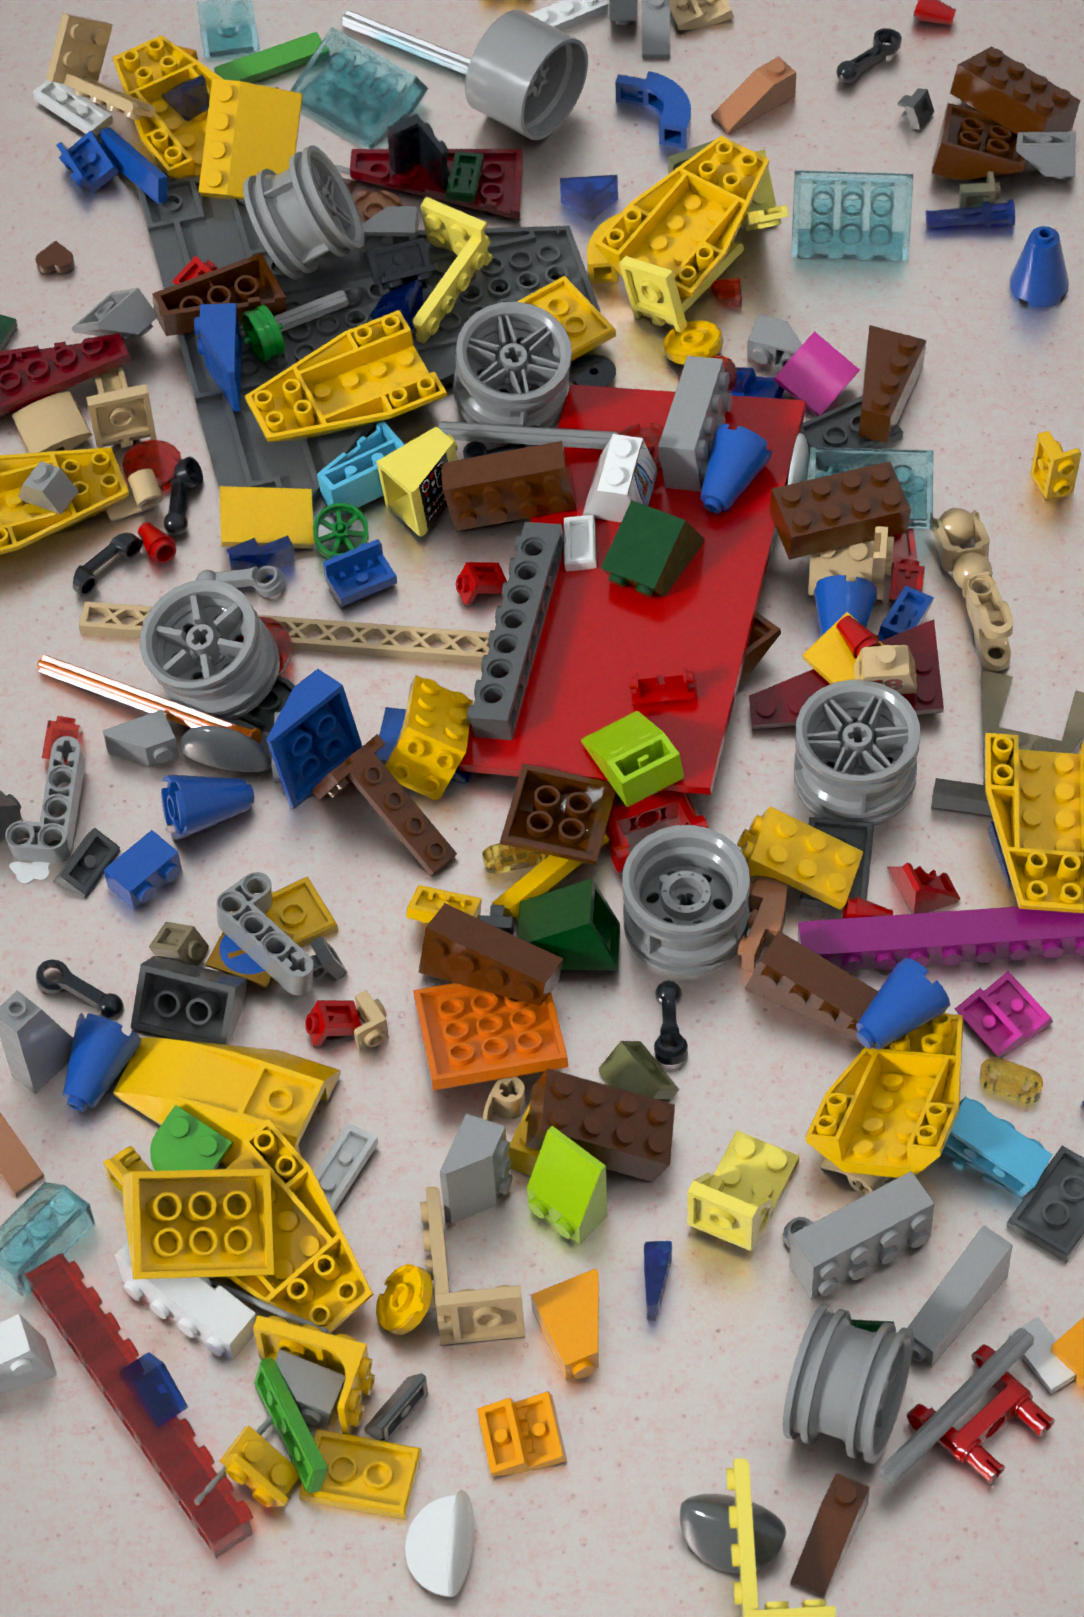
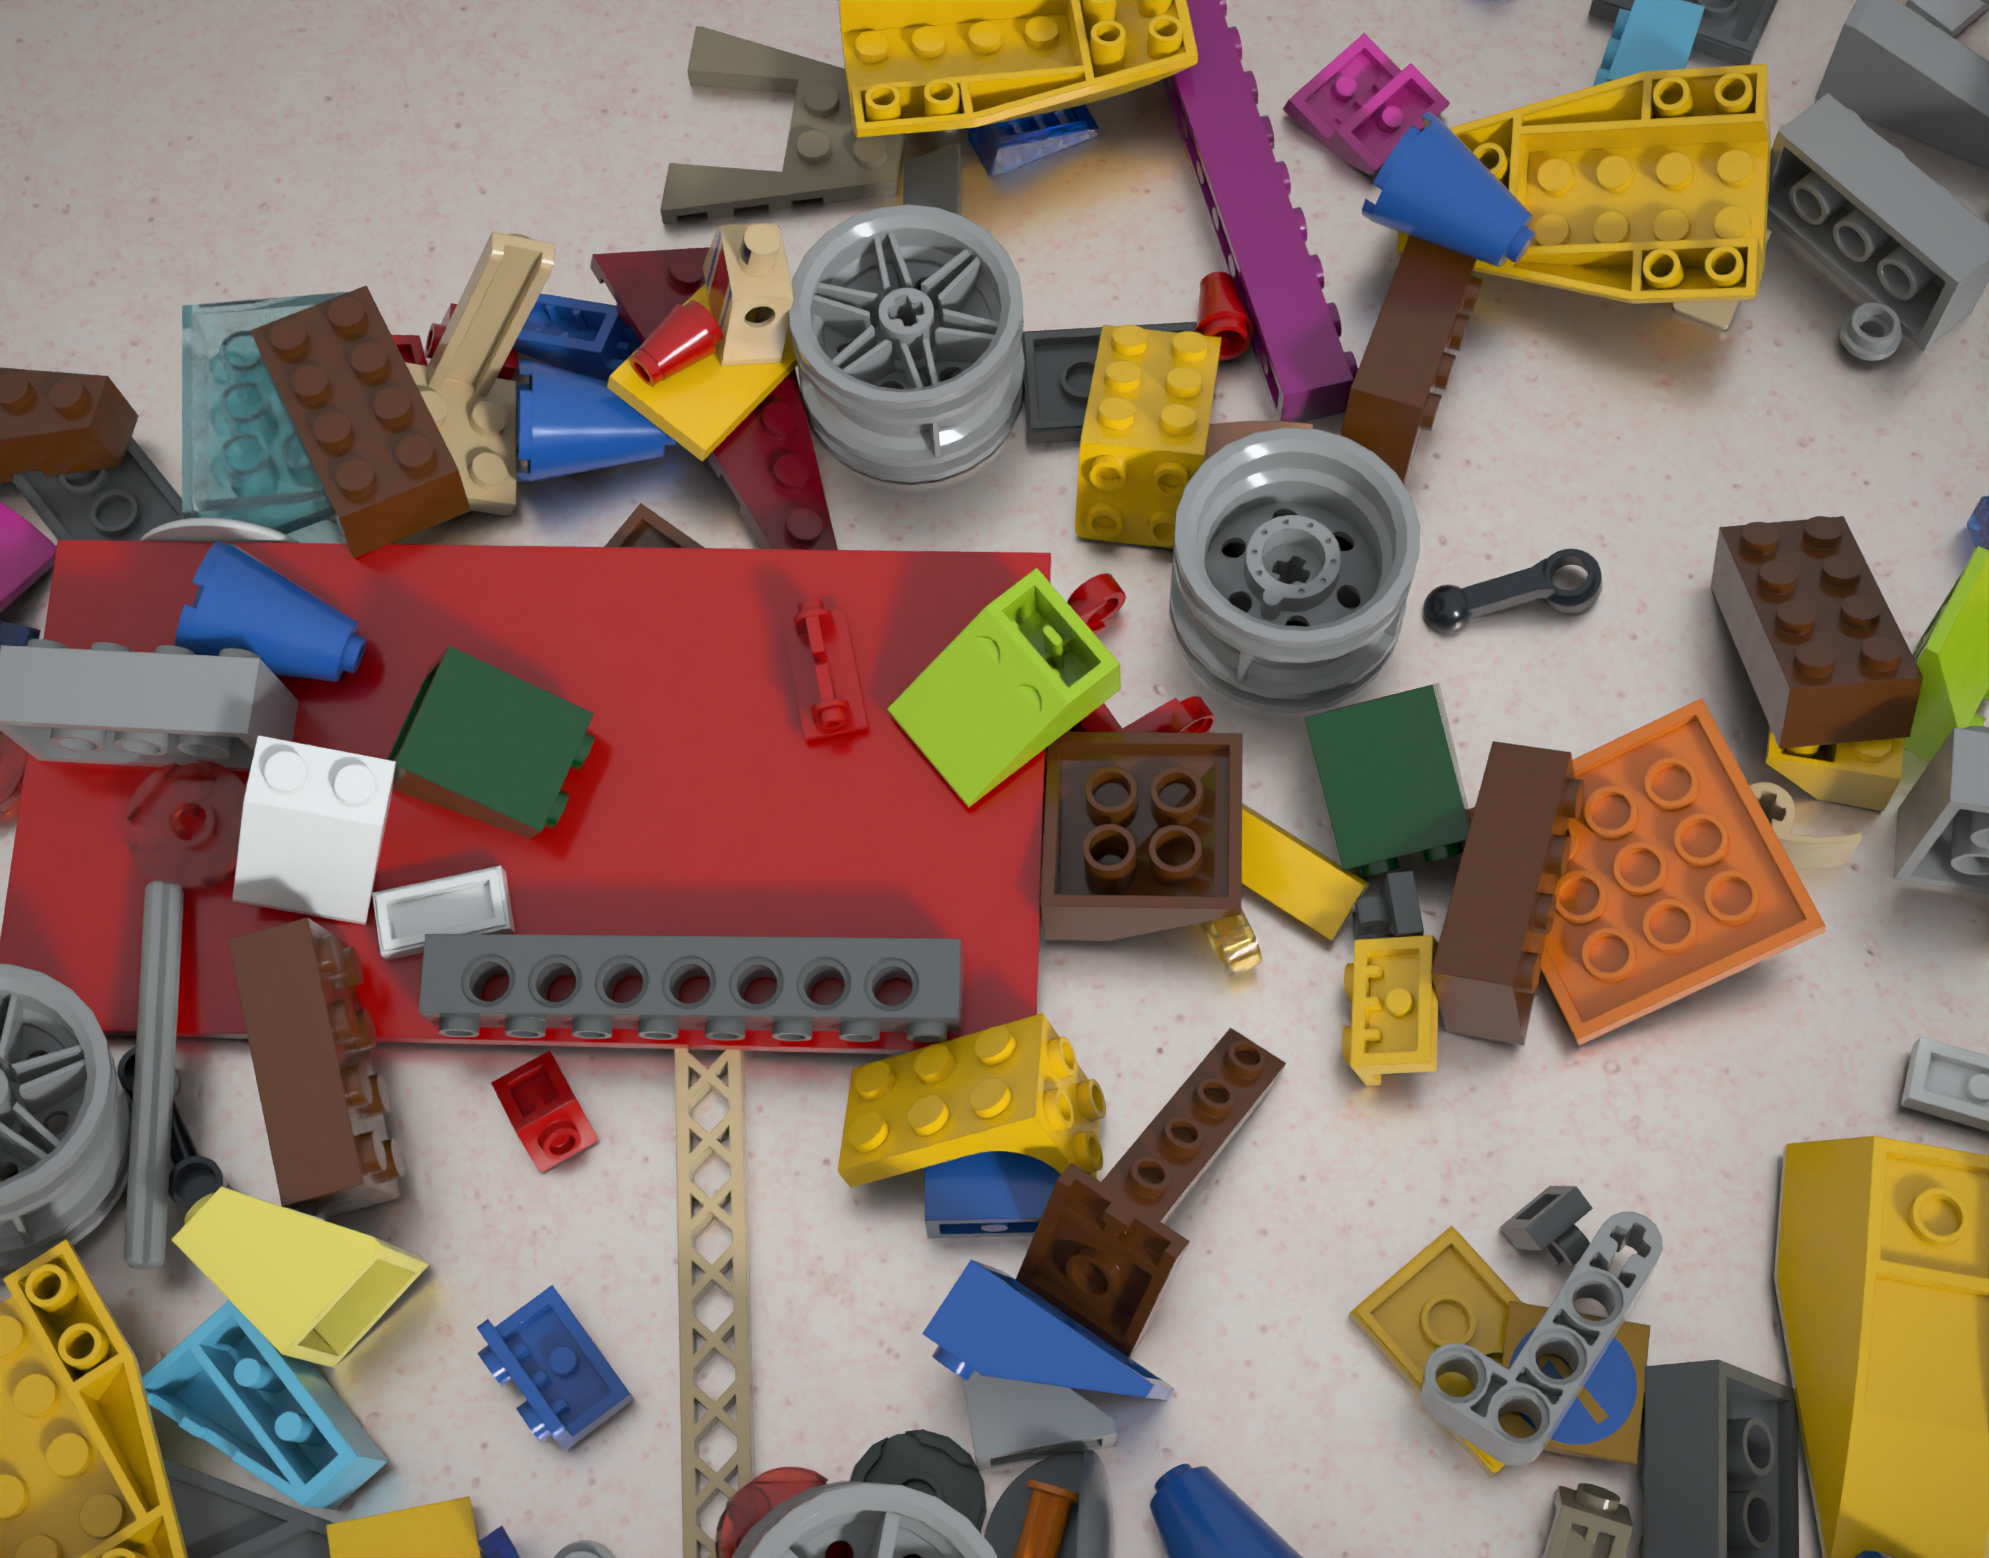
camera: 100 degrees left, 10 degrees up
red bracket [305,1000,362,1046] -> none
green wheel [313,503,369,560] -> none
tan bracket [354,990,389,1051] -> none
olive panel [599,1041,680,1099] -> none
light yellow bracket [687,1130,800,1251] -> none
red slope [887,863,960,914] -> none
tan piece [929,508,1013,671] -> none
clear yellow beam [979,1057,1044,1104] -> none
yellow bracket [1030,430,1081,500] -> none

